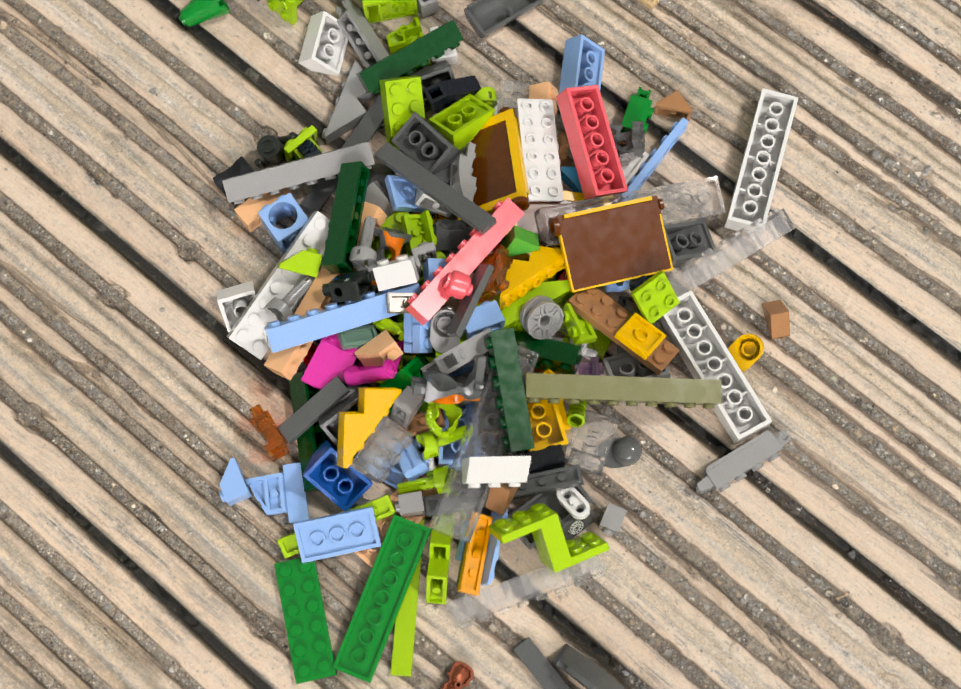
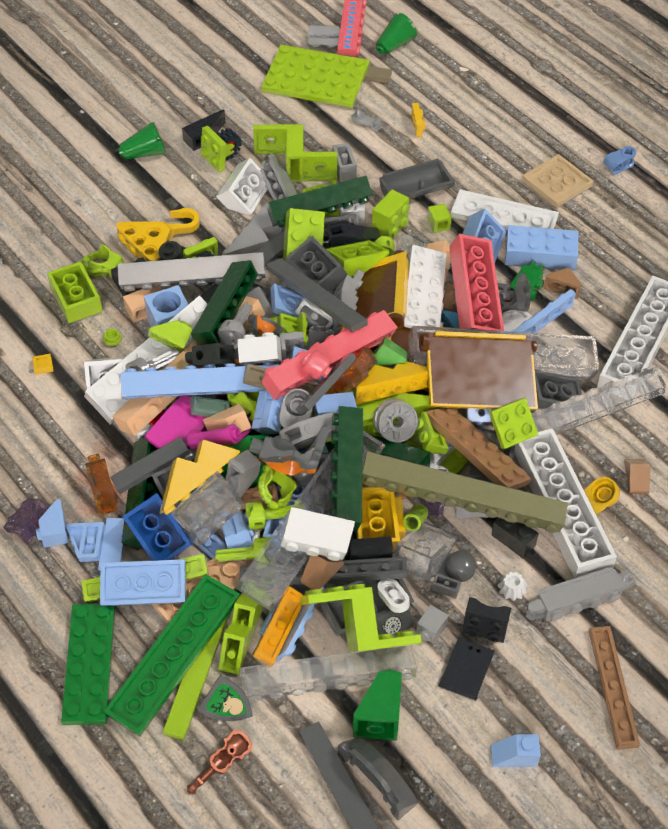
camera: 10 degrees right, 20 degrees down
light grey brick [395,491,426,518] -> none
yellow tile [614,312,667,361] -> none
none -> clear purple bracket [3,498,49,542]
none -> yellow tile [32,354,54,375]
none -> lime brick [47,261,103,324]
none -> lime piece [81,244,124,277]
none -> lime plate [103,329,122,346]
none -> yellow piece [116,208,200,261]
none -> shield [197,674,253,721]
none -> green slope [353,669,402,741]
none -> lime brick [372,190,410,239]
none -> lime brick [428,204,451,233]
none -> flat silver piece [432,573,461,599]
none -> black container [438,637,495,701]
none -> white plate [450,189,559,230]
none -> black brick [462,597,511,643]
none -> light blue slope [491,734,541,767]
none -> pearl dark grey brick [492,517,539,559]
none -> white piece [498,572,527,601]
none -> light blue brick [505,225,578,271]
none -> medium nougat tile [588,626,640,750]

